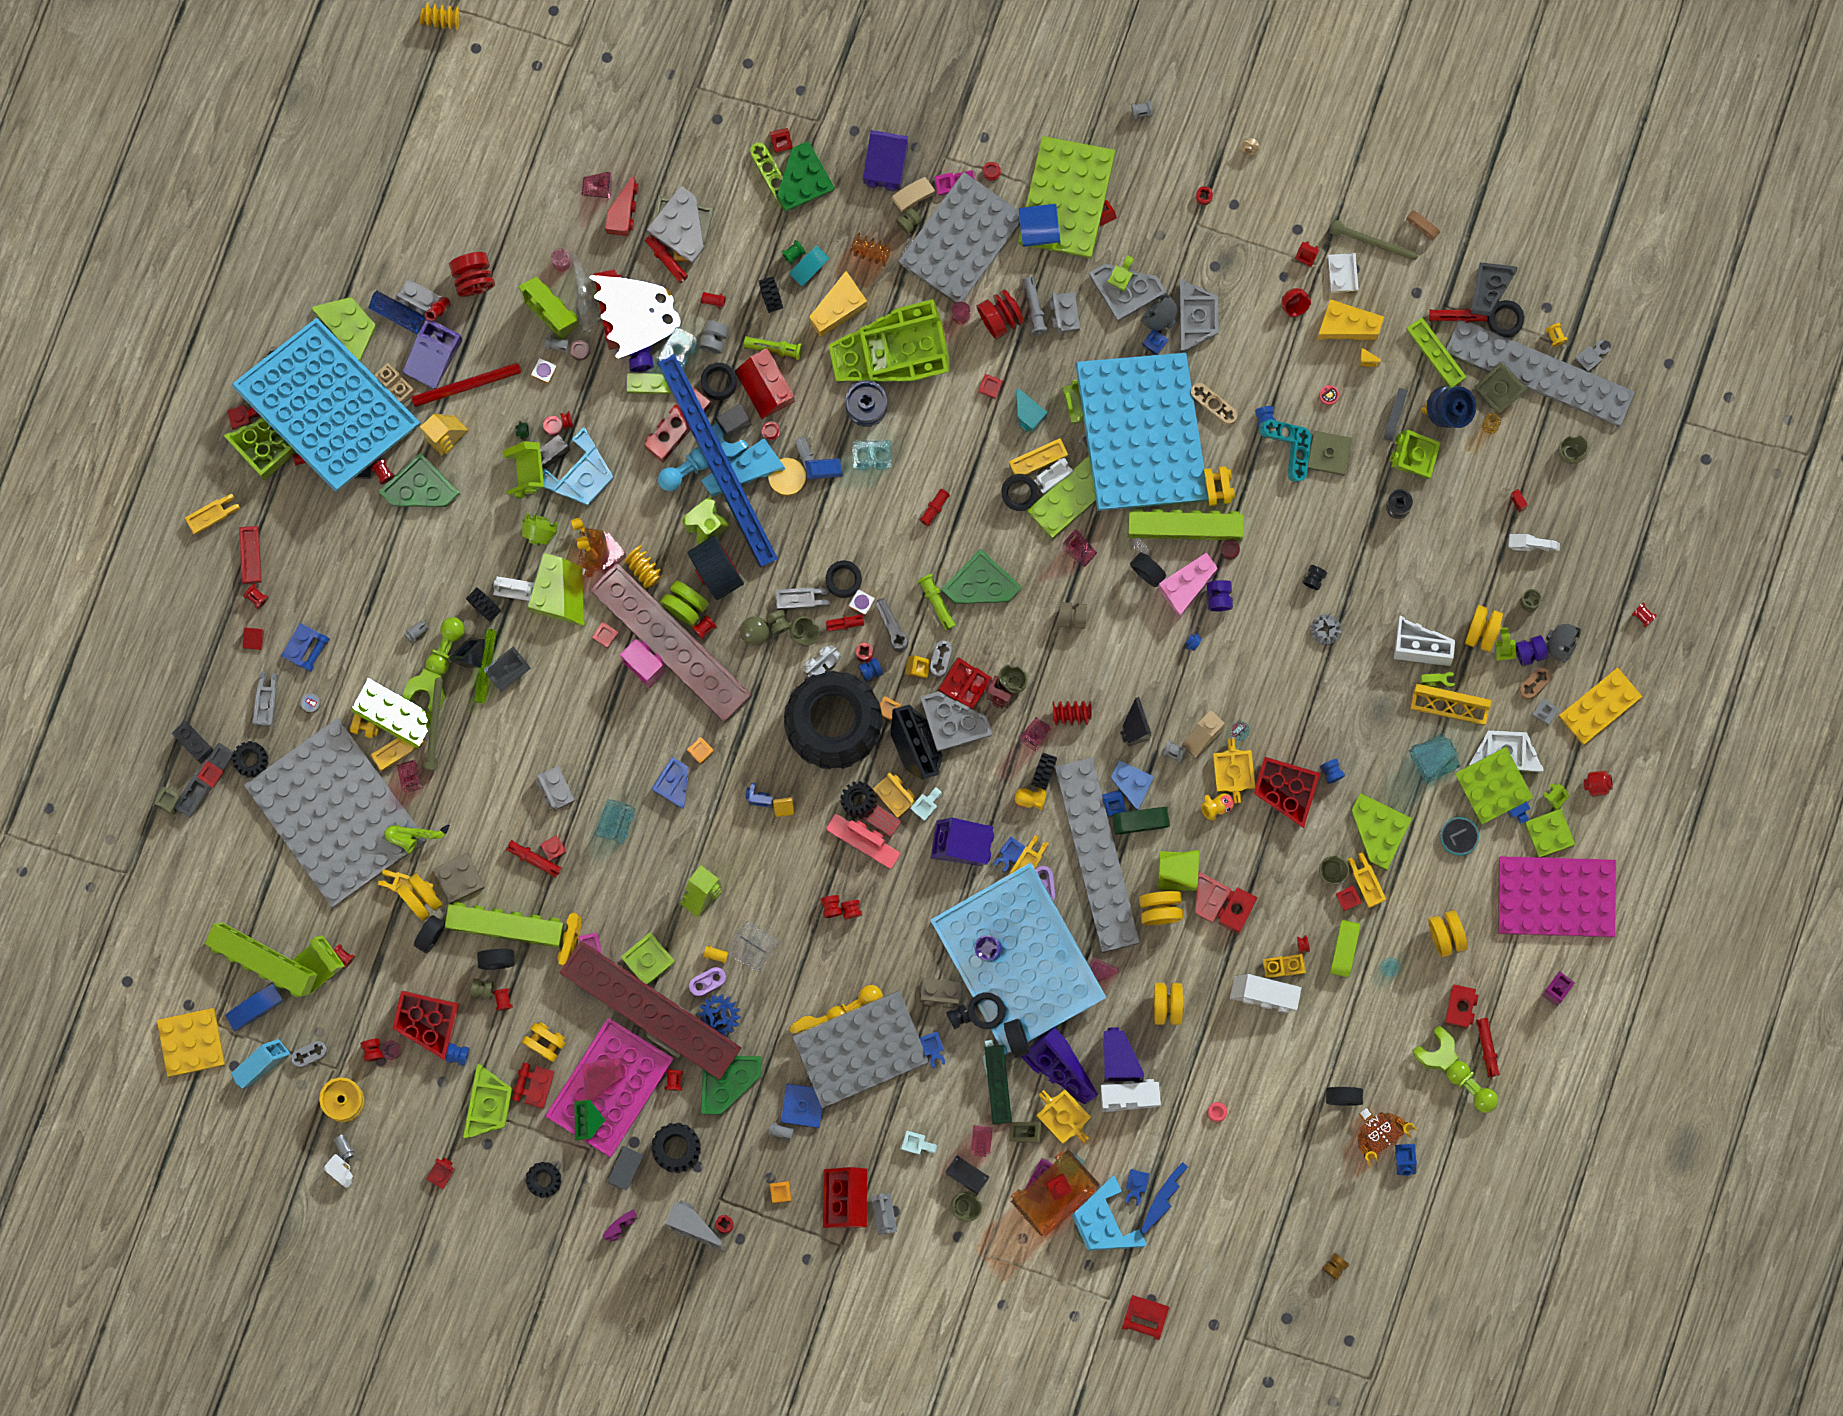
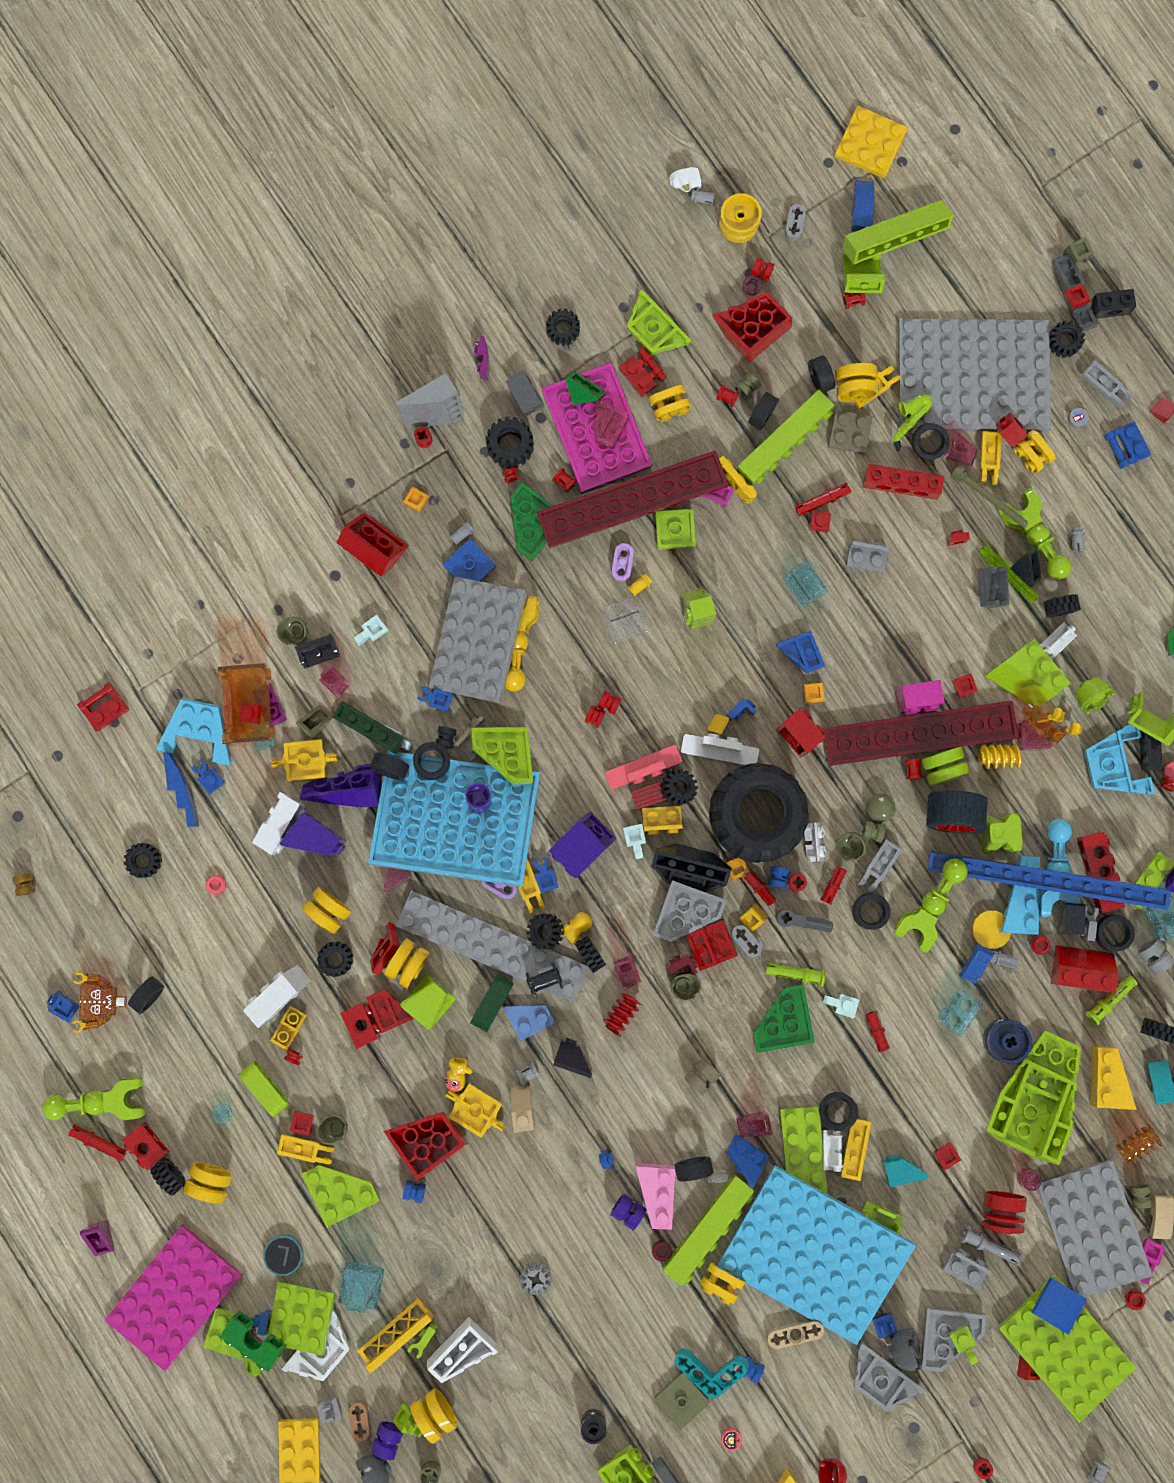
camera: 125 degrees right, 5 degrees up
medium azure slope [231,1039,290,1089] -> none
plate [350,678,431,749] -> none
red bracket [426,1157,455,1190] -> none
blue wheel [446,1043,470,1066] -> none
blue gear [698,994,741,1036] -> none
tile [849,589,875,616] -> none
light grey hinge [871,1193,897,1235] -> none
blue slope [1102,790,1126,817] -> none
clear light blue tile [1230,721,1250,741] -> none
black wheel [1302,565,1327,591] -> none
red head [1584,770,1613,796] -> none
none -> black tyre [123,843,162,878]
none -> black tyre [150,1157,186,1196]
none -> green arch [220,1311,287,1372]
none -> black tyre [317,942,354,977]
none -> red wing [370,922,400,975]
none -> lime plate [470,727,533,784]
none -> red bush [502,467,521,483]
none -> black tyre [526,914,564,949]
none -> black hose [526,962,563,998]
none -> white bracket [681,733,759,765]
none -> blue wing [726,1134,769,1189]
none -> red axle [744,870,776,906]
none -> red brick [776,708,826,758]
none -> light aqua plate [823,993,859,1018]
none -> red brick [862,464,944,500]
none -> lime piece [894,858,968,953]
none -> black tyre [911,423,949,460]
none -> red plate [946,530,970,546]
none -> red brick [995,412,1028,447]
none -> light grey plate [1081,907,1099,941]

